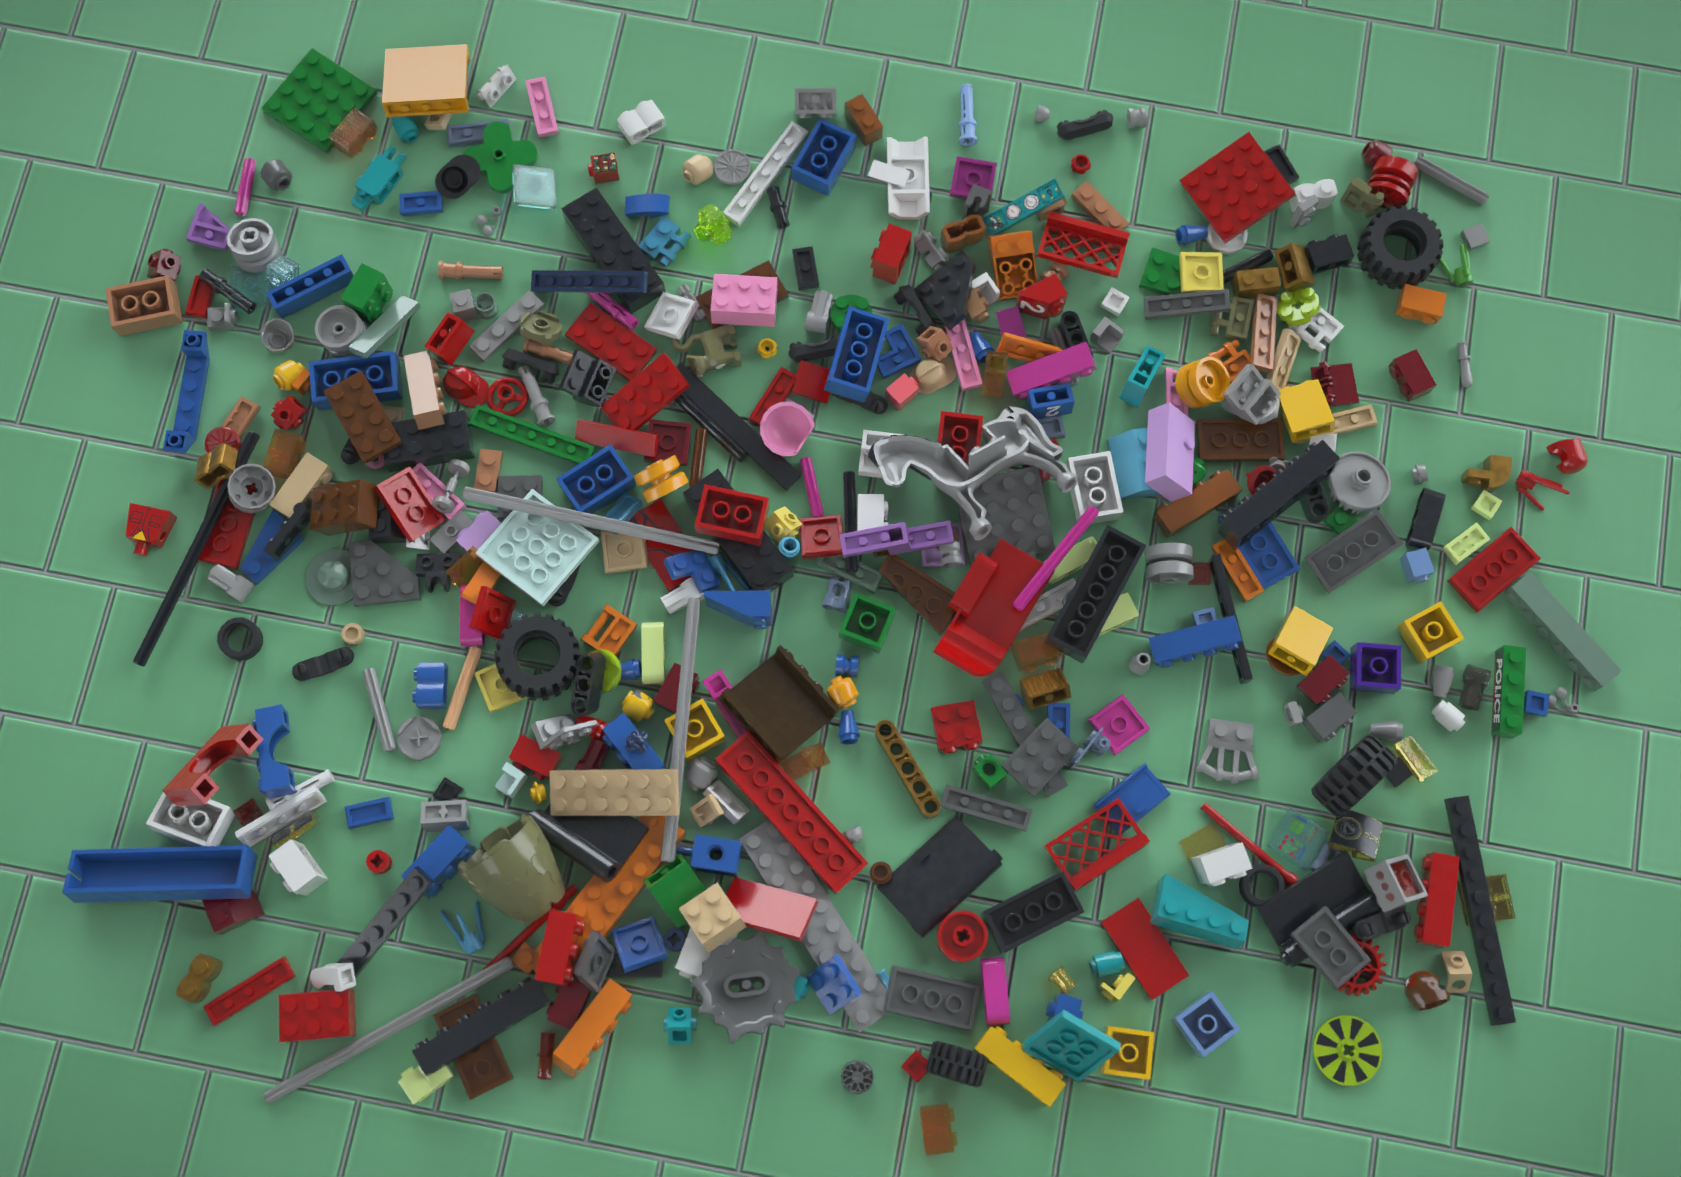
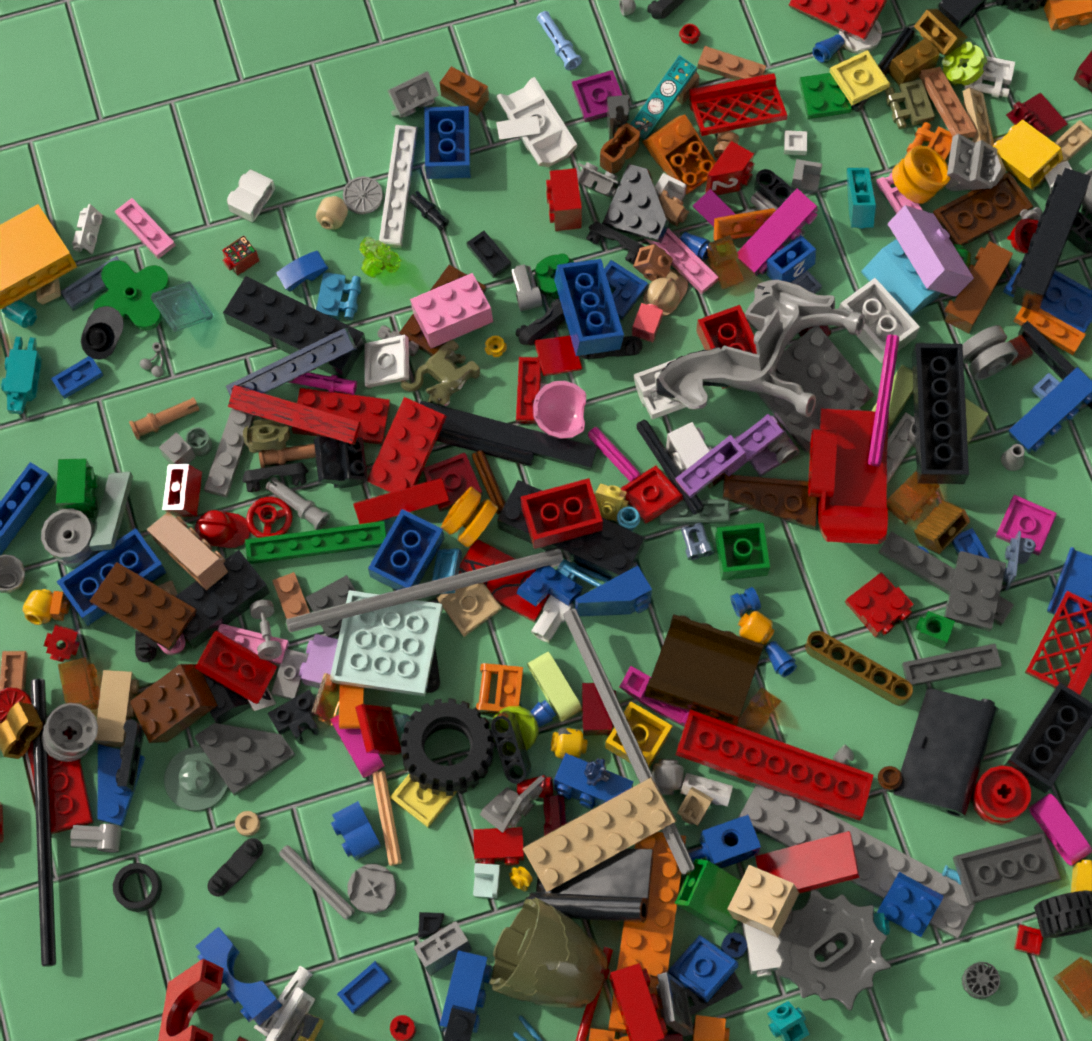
camera: 25 degrees left, 5 degrees down
dark grey plate [1144,289,1230,320] -> none
none -> red tile [228,385,361,445]

